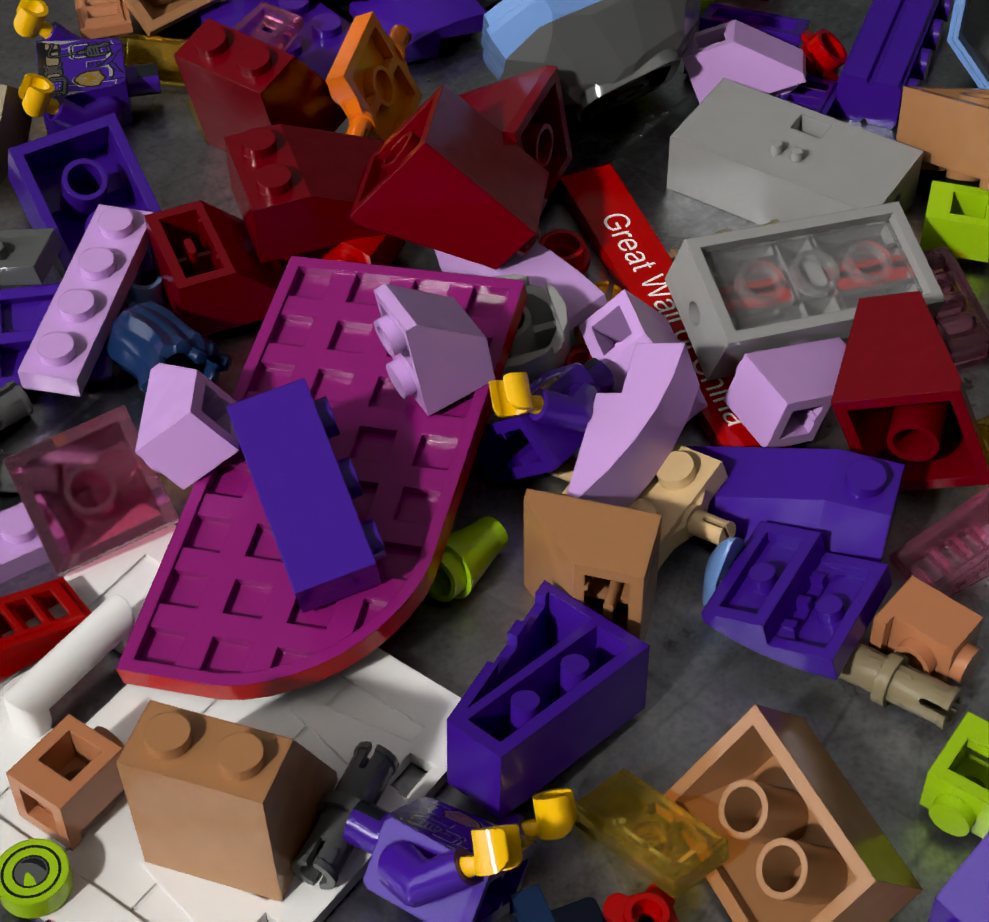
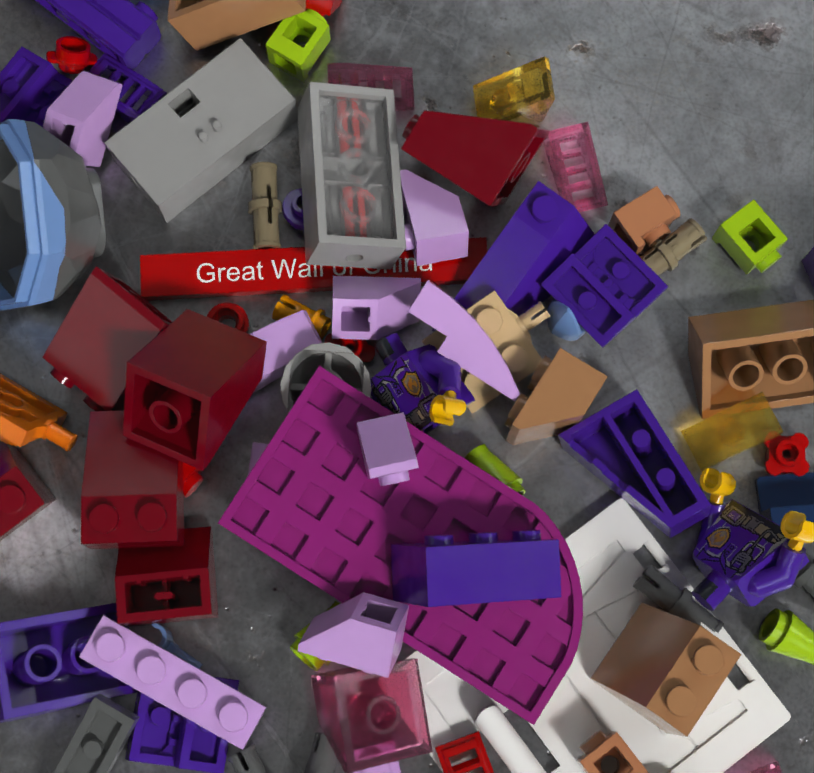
camera: 75 degrees left, 30 degrees up
dark blue piece [105,301,233,392] -> none

